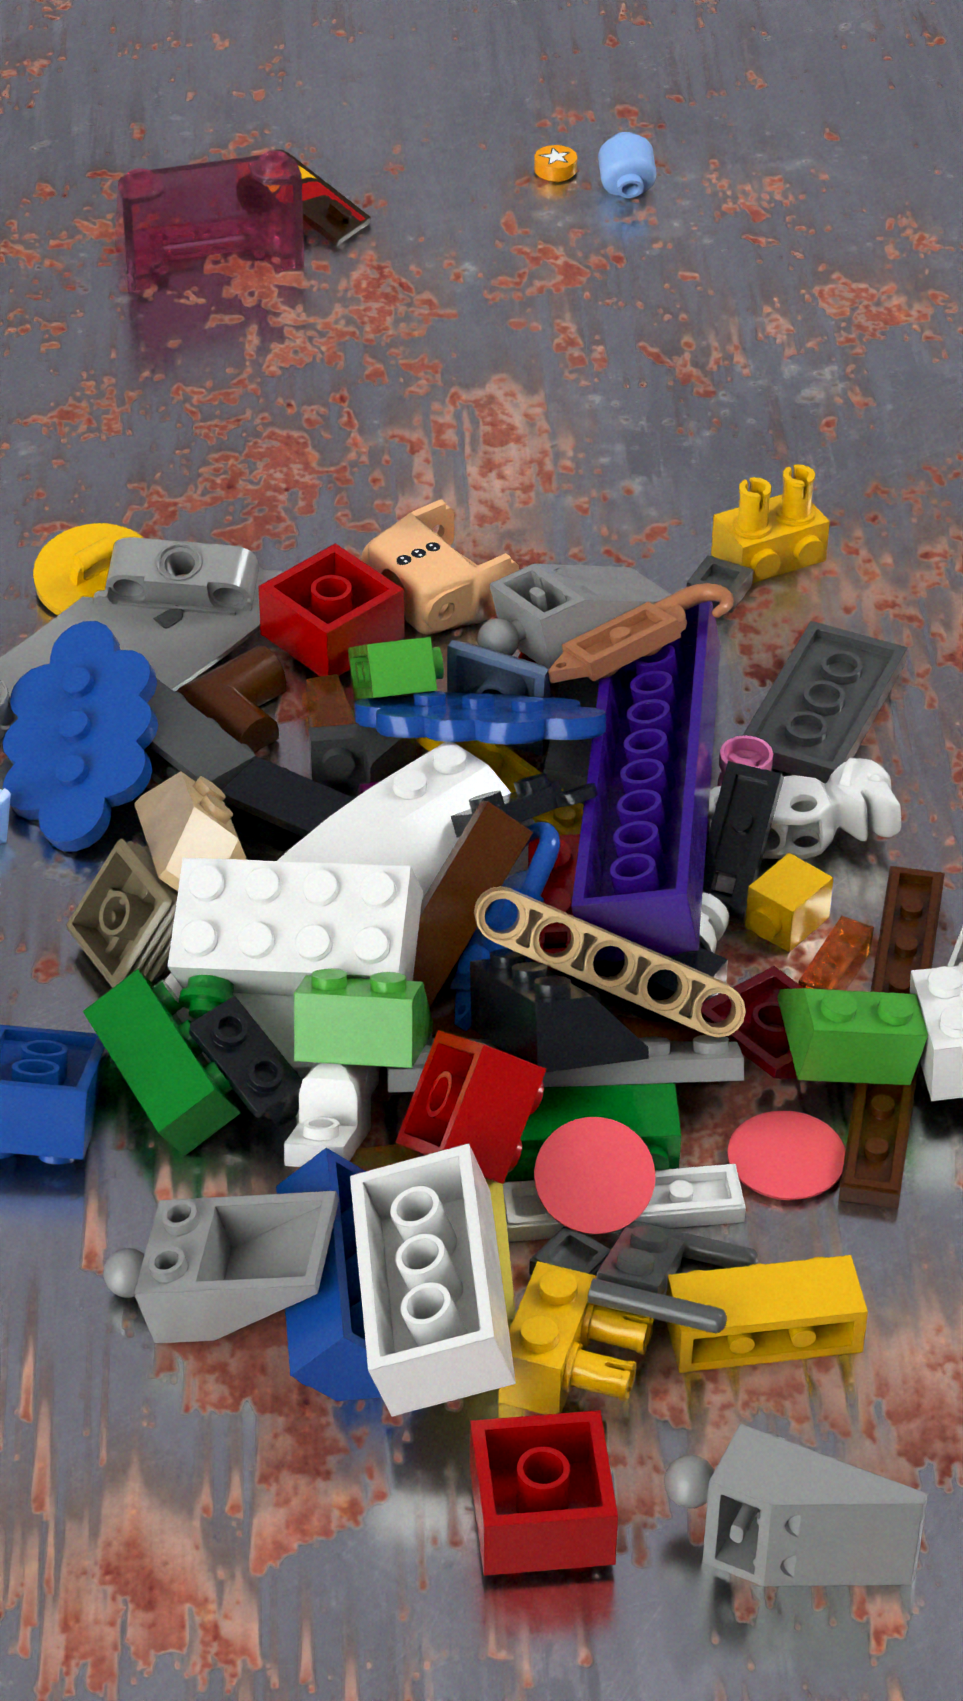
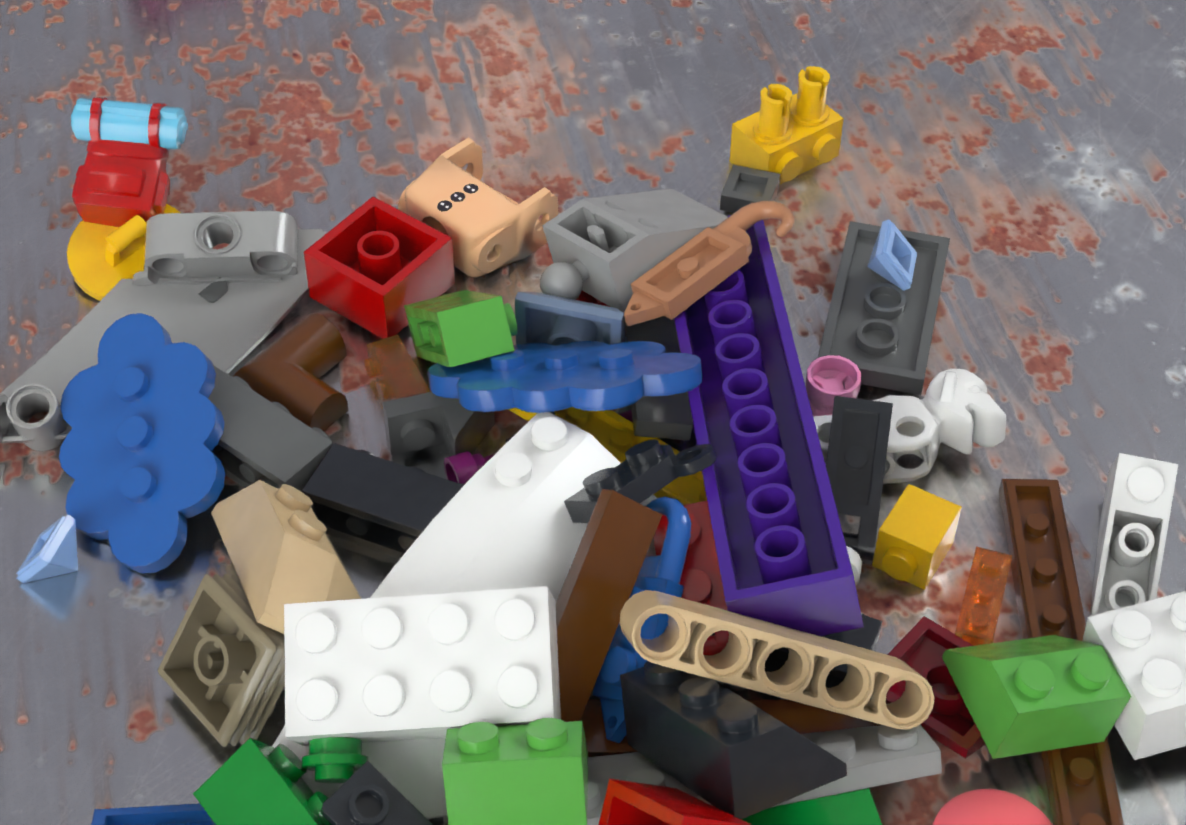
camera: 10 degrees left, 5 degrees up
none -> red piece [71,97,188,227]
none -> light blue slope [867,219,917,291]

